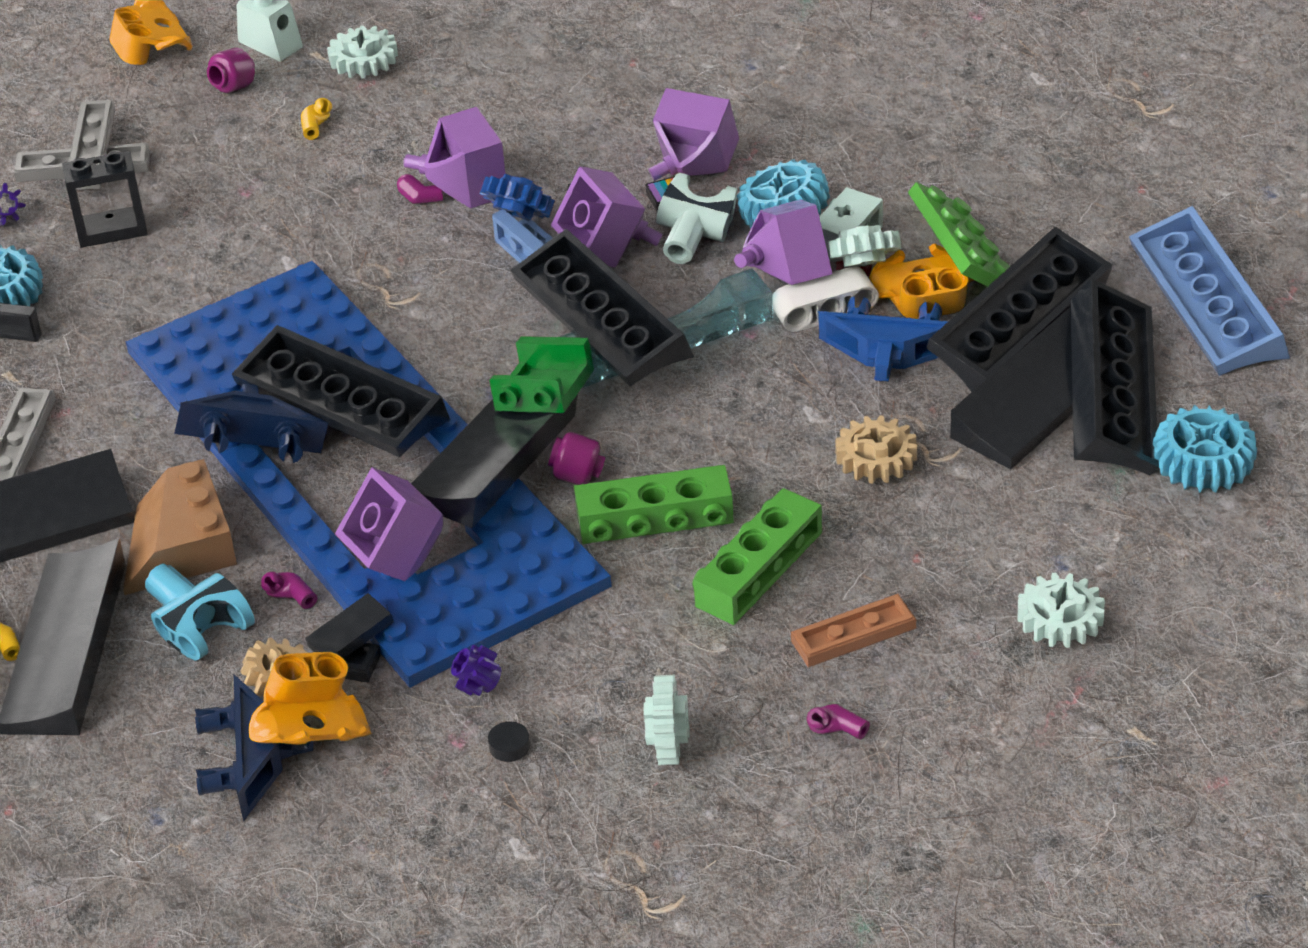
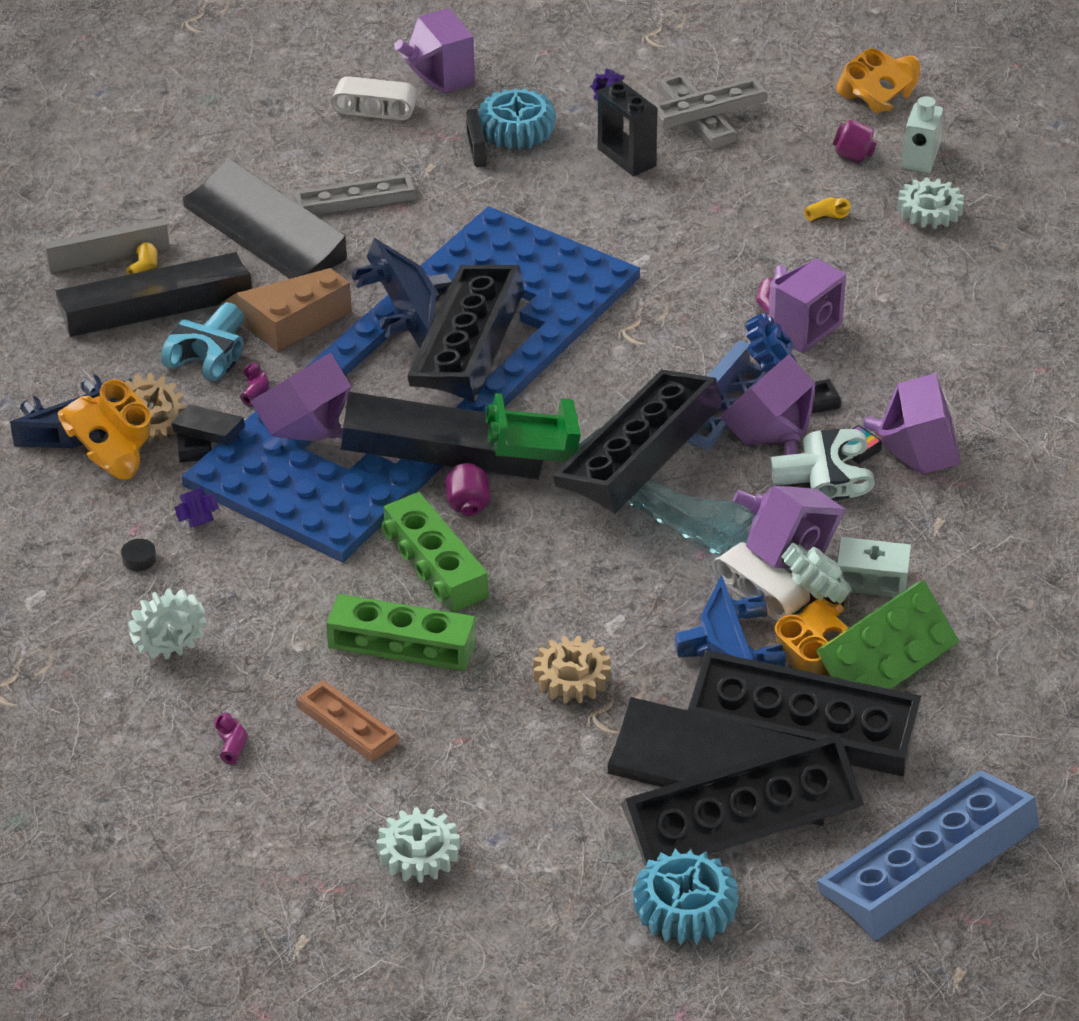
camera: 65 degrees right, 0 degrees up
medium azure gear [736,159,830,229] -> none

